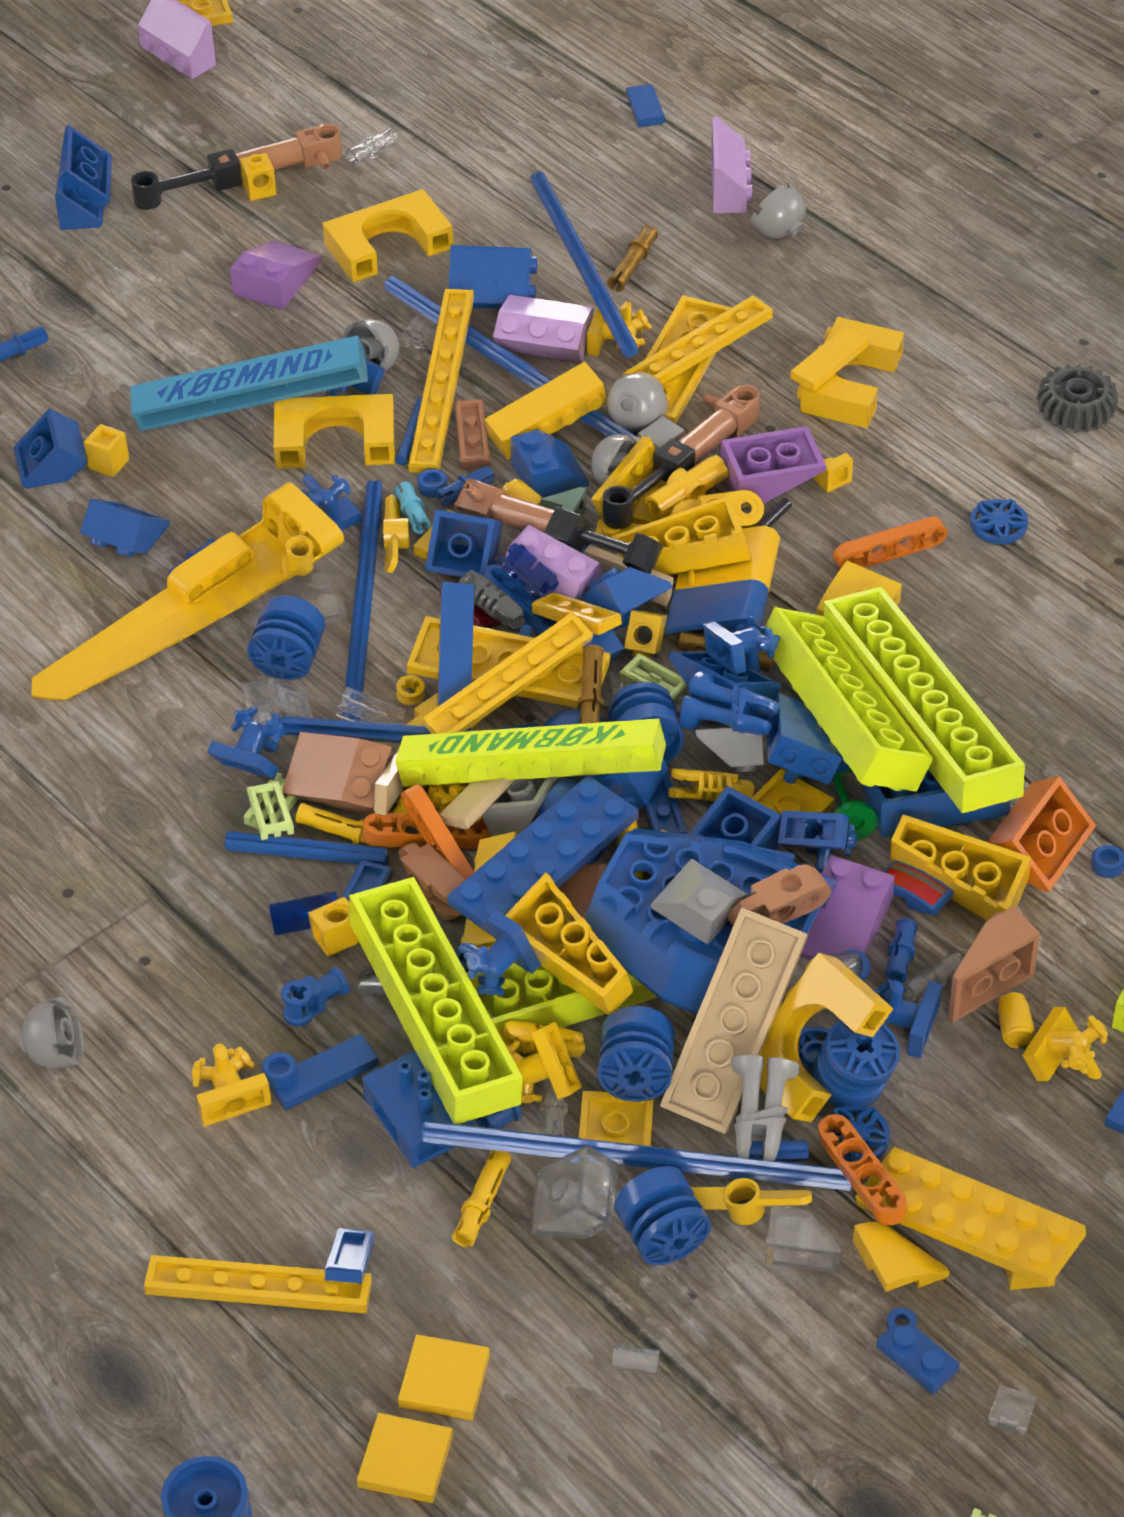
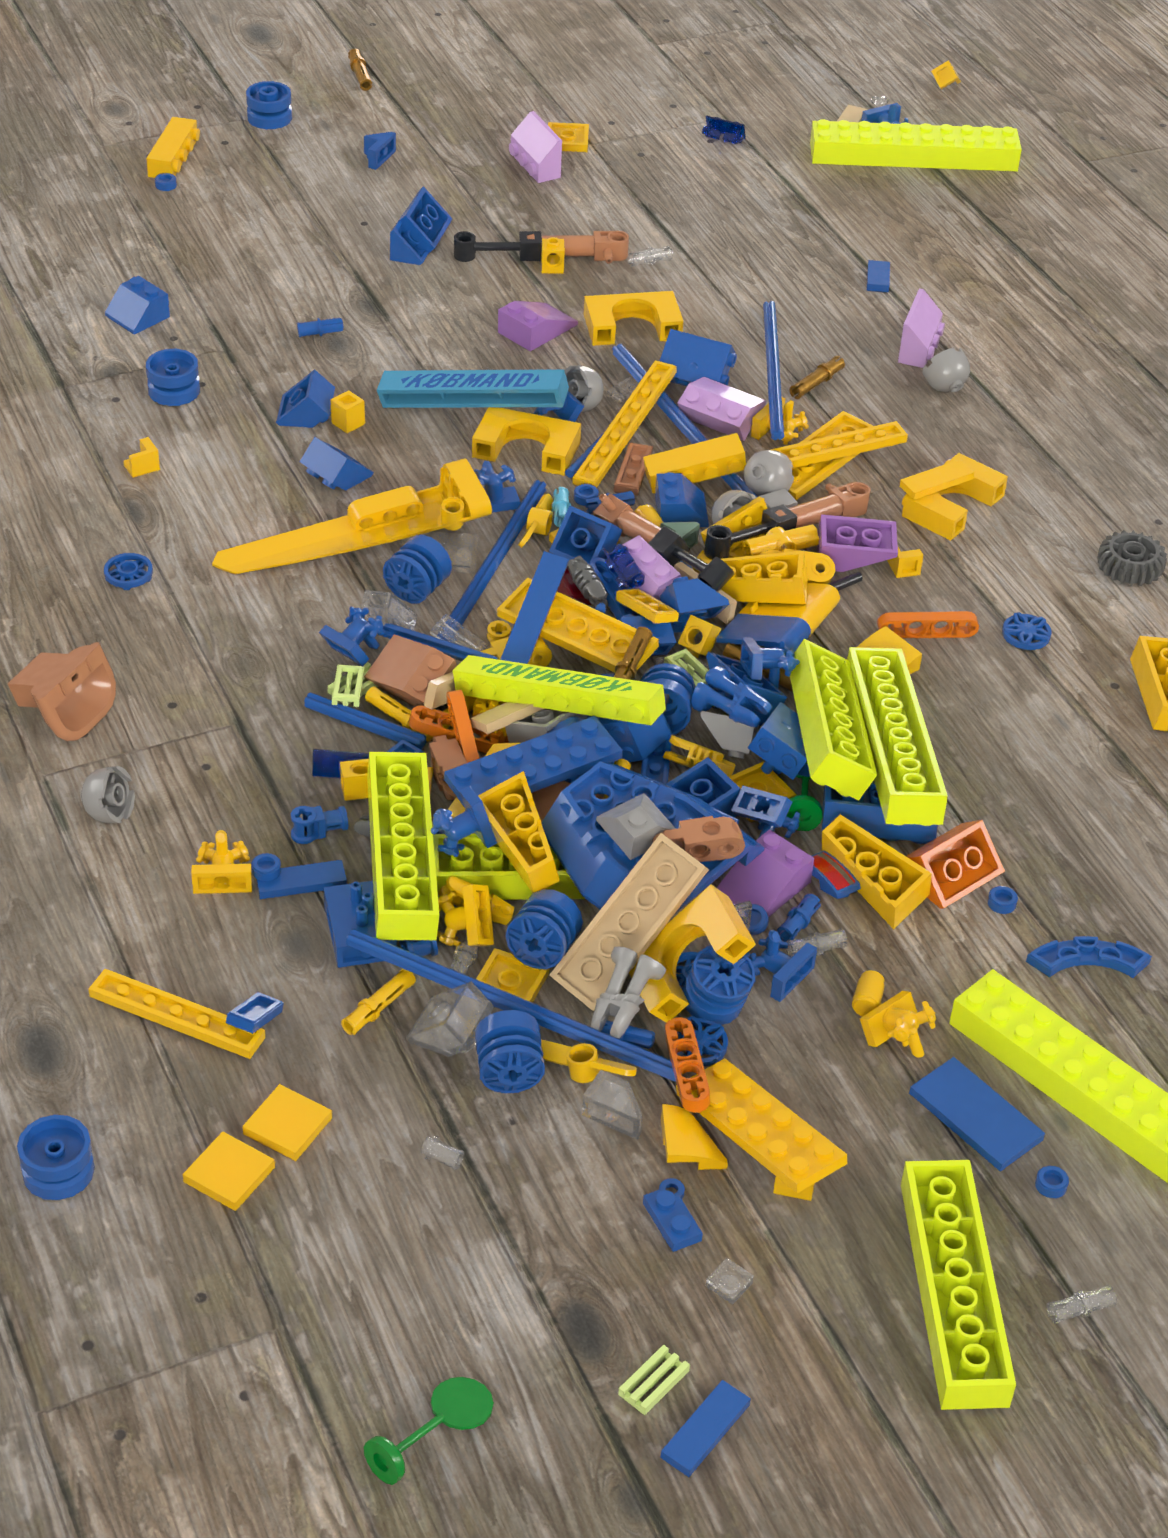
camera: 15 degrees right, 5 degrees down
yellow plate [422,612,593,734] -> none
nougat slope [948,906,1040,1023] -> none

